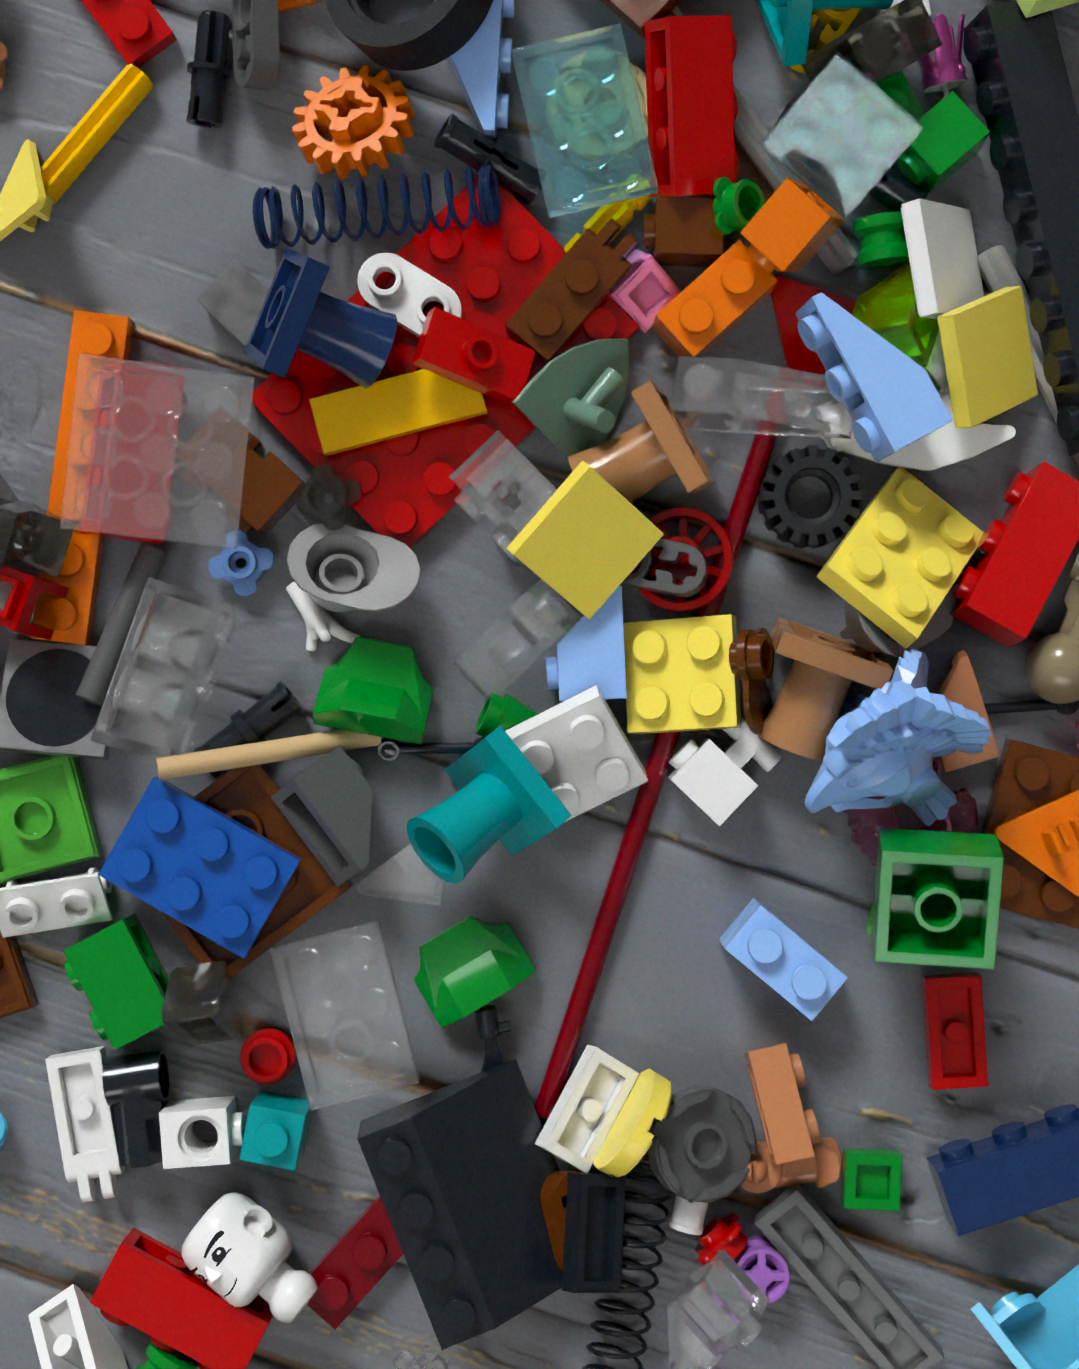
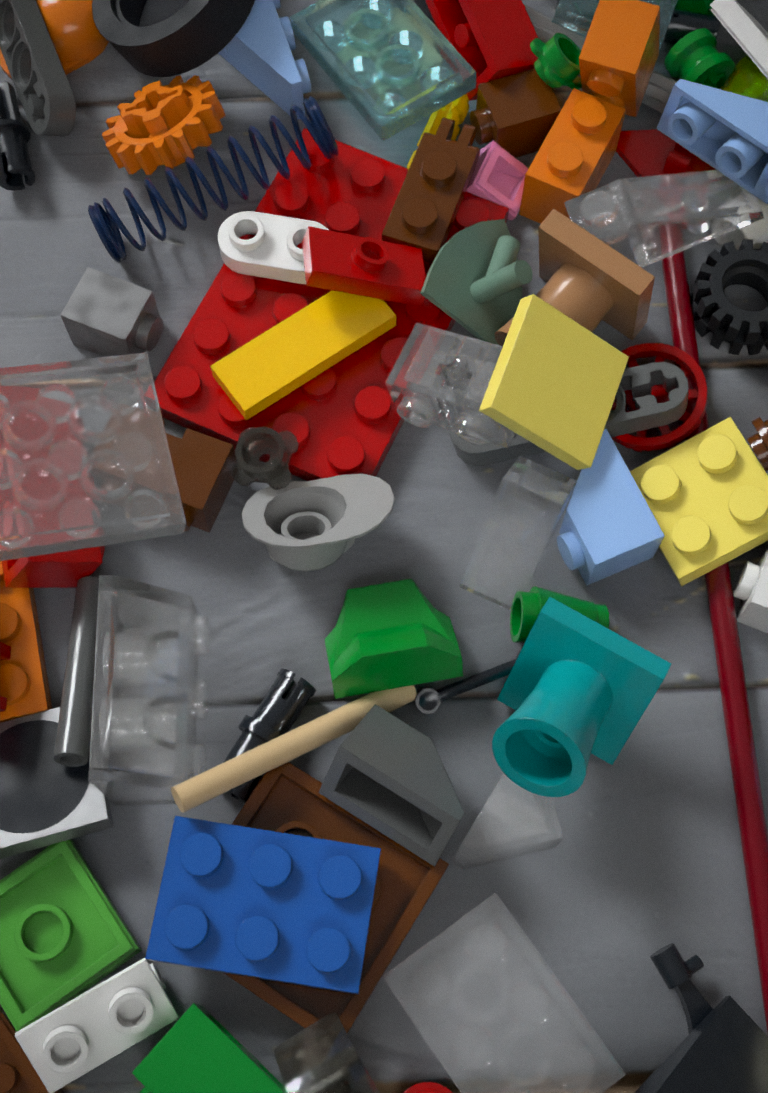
camera: 25 degrees left, 20 degrees down
medium blue plate [208,530,275,596] -> none
dark blue plant [244,247,397,388] -> none
white bar [286,581,361,652] -> none
green slope [414,916,536,1028] -> none
black pin [434,113,547,205] -> none
white plate [505,685,648,822] -> none

